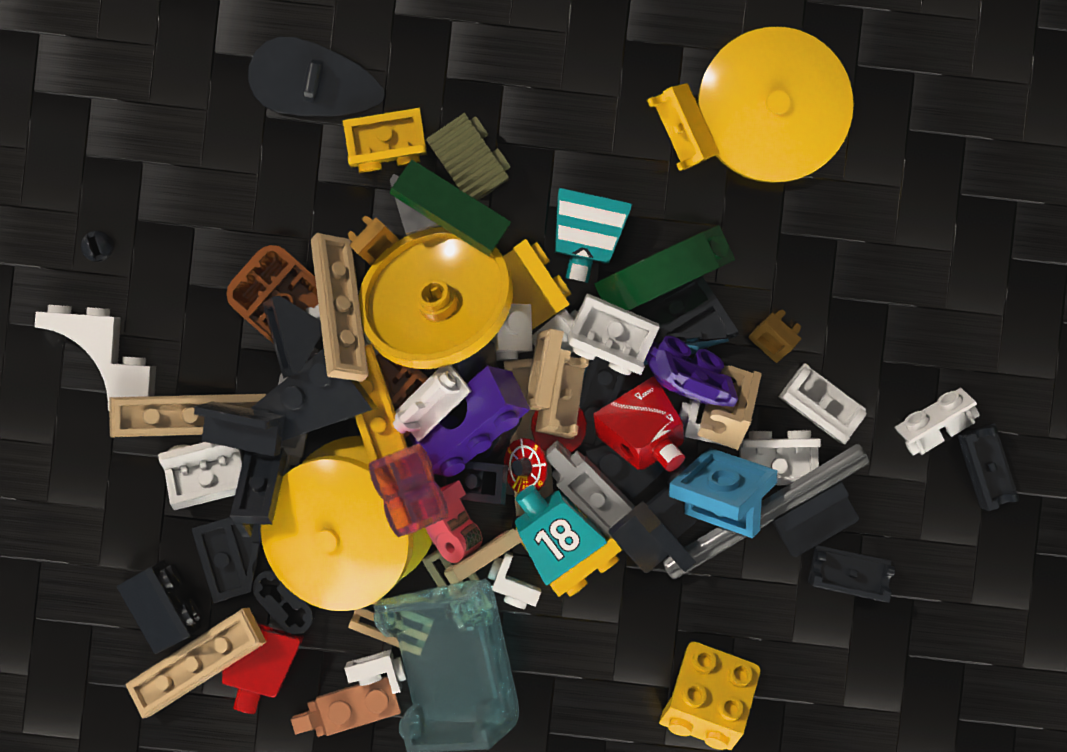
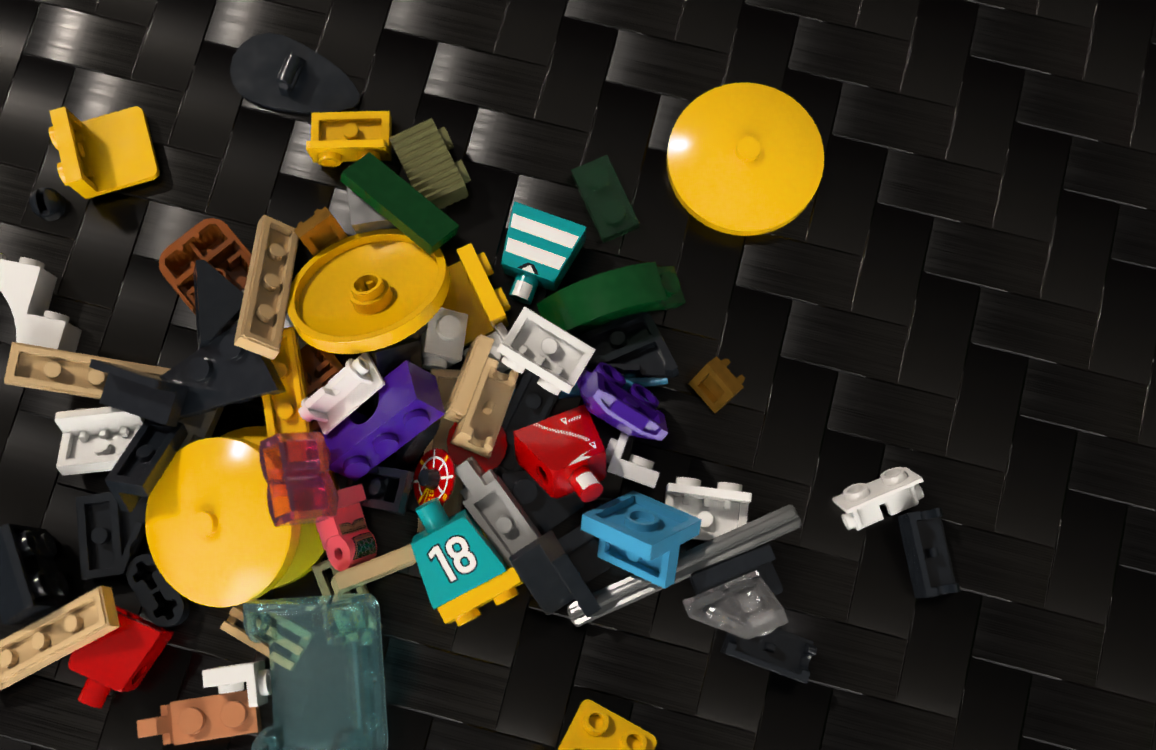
camera: 10 degrees right, 10 degrees down
white bracket [488,551,541,609] -> none
yellow hinge [647,83,720,171] -> none
tan hinge [697,366,762,450] -> none
white hinge [778,363,867,444] -> none
none -> yellow bracket [49,106,160,199]
none -> clear green plate [571,155,639,243]
none -> clear wing [683,571,789,639]

